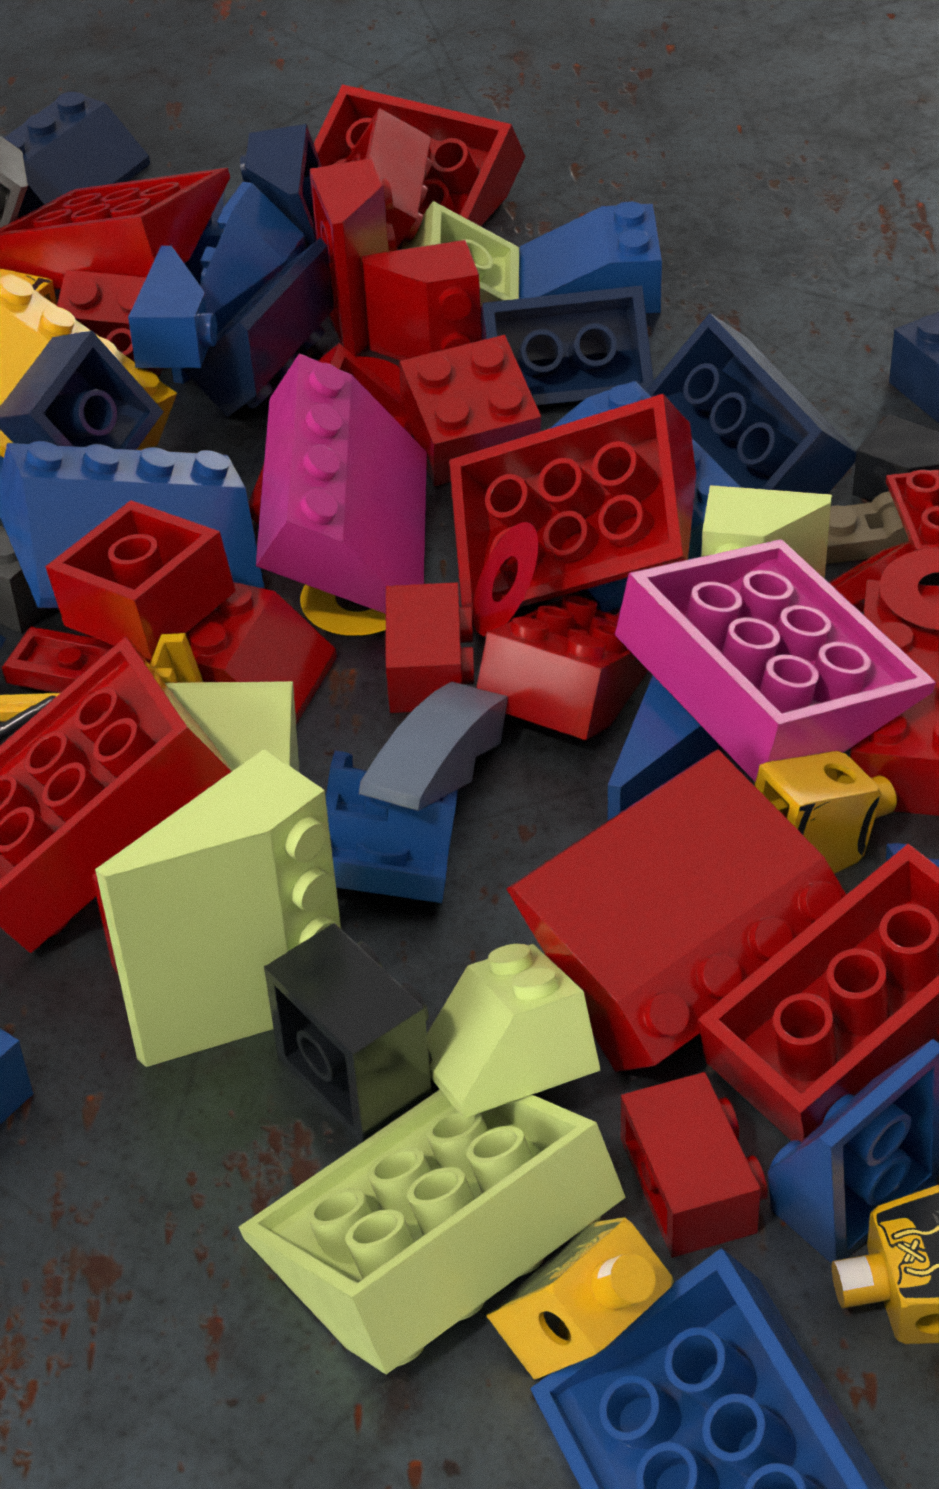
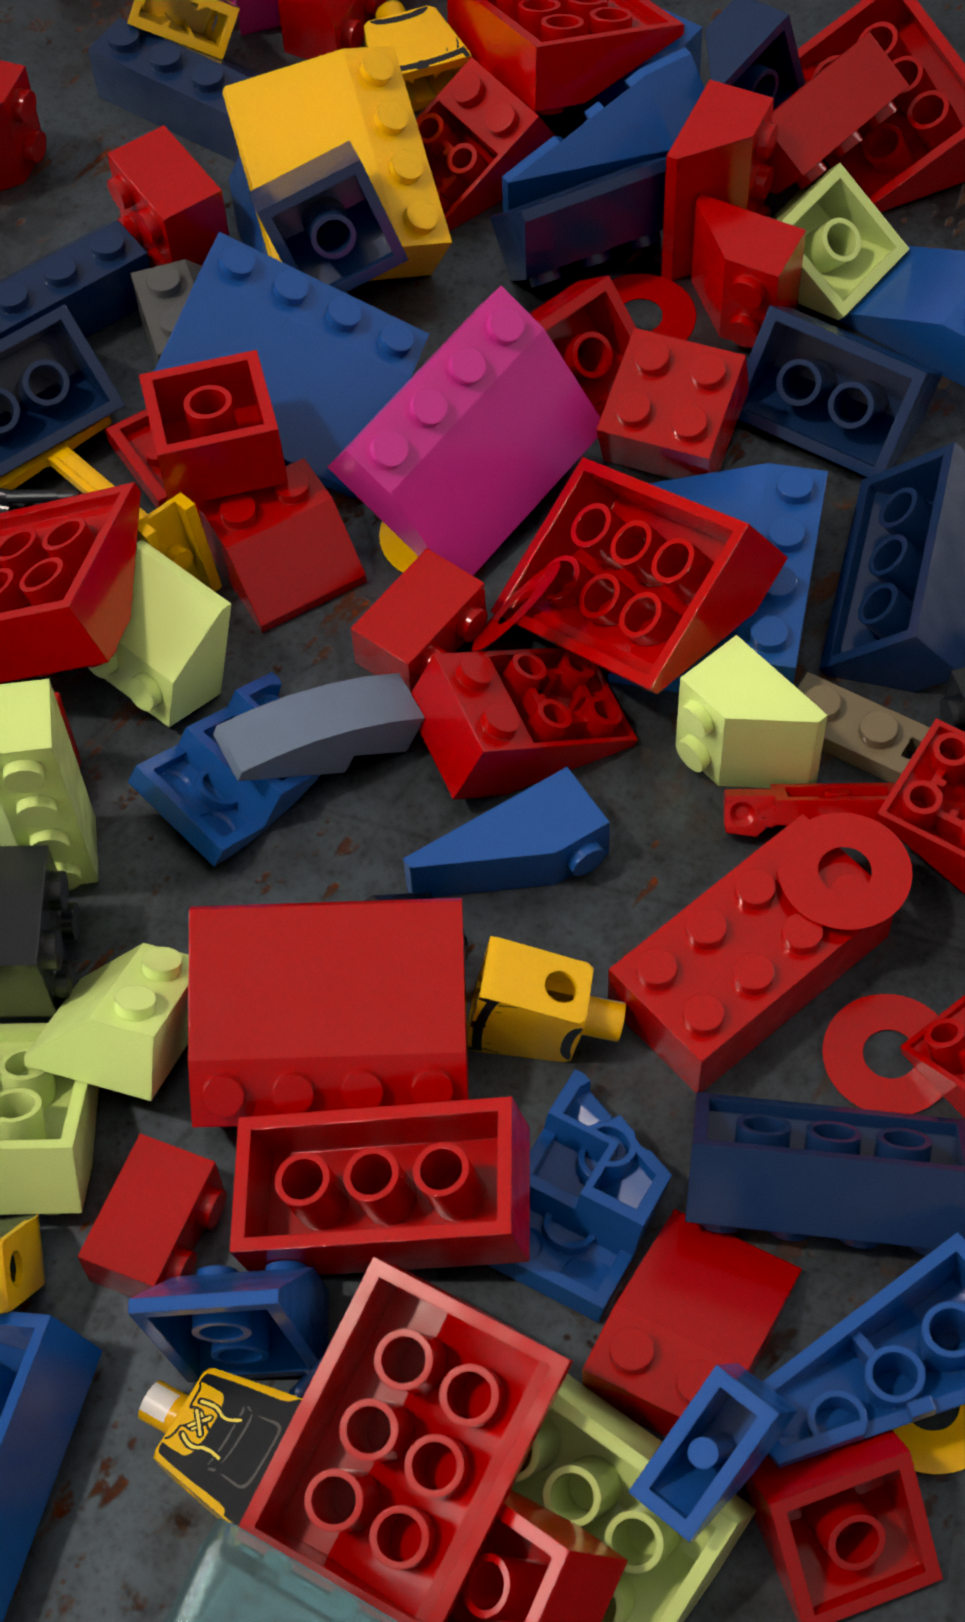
camera: 40 degrees right, 15 degrees up
blue slope [128,246,217,368] -> none
dark pink slope [615,539,936,782] -> none

